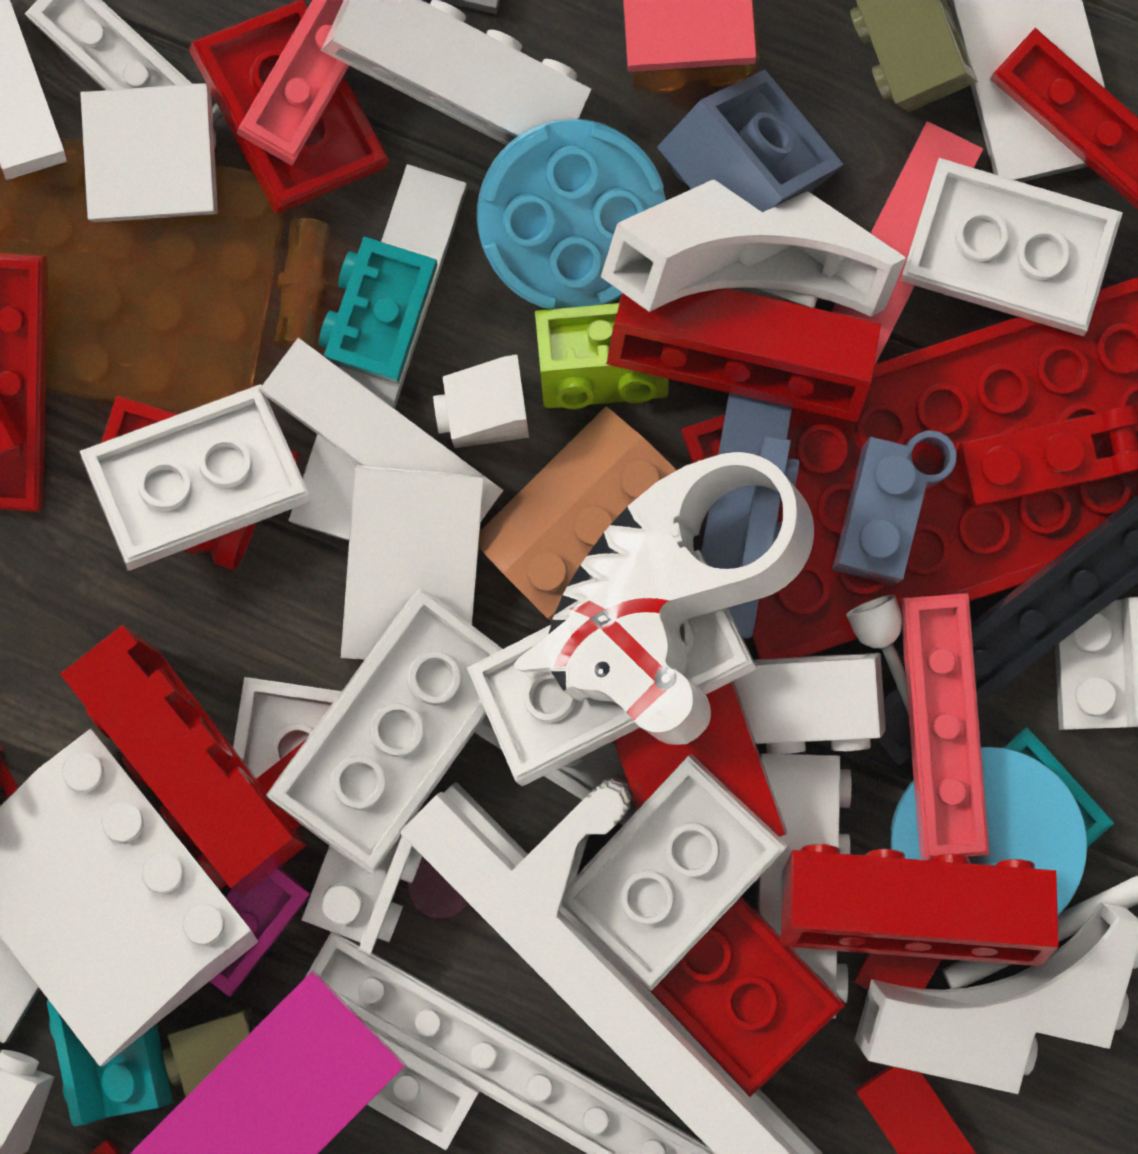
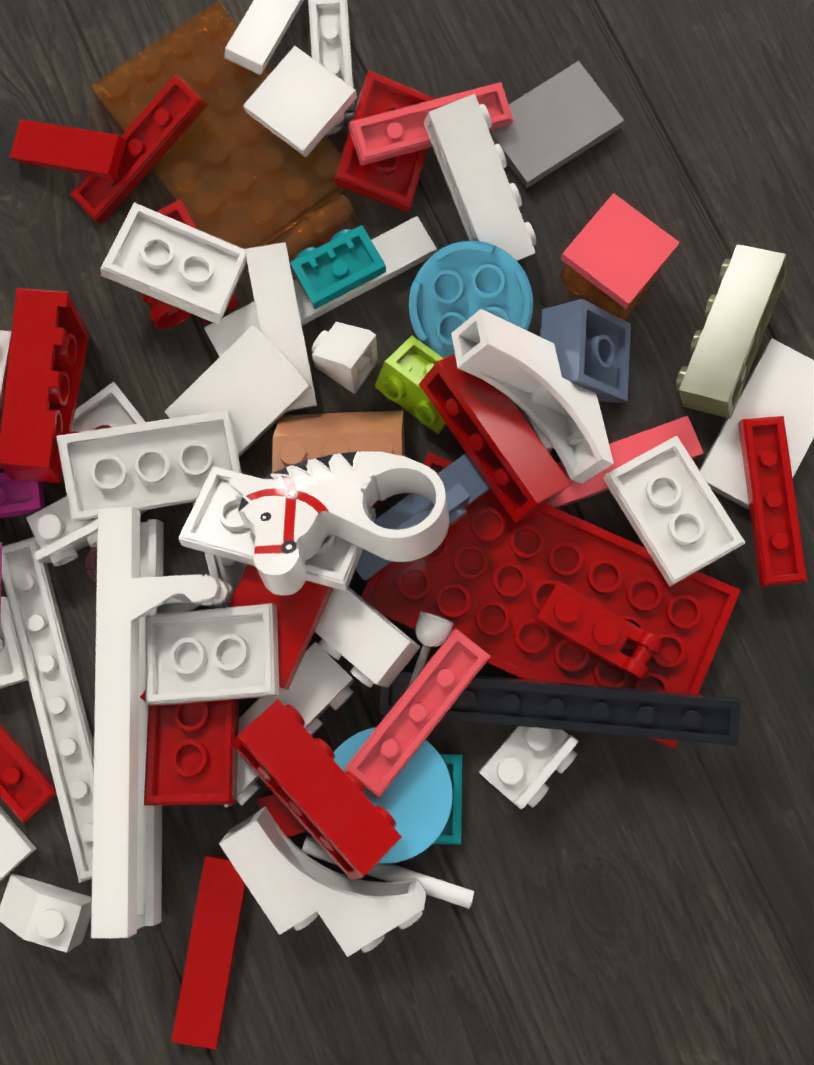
camera: 40 degrees right, 5 degrees down
sand blue hinge [832,431,956,586] -> none

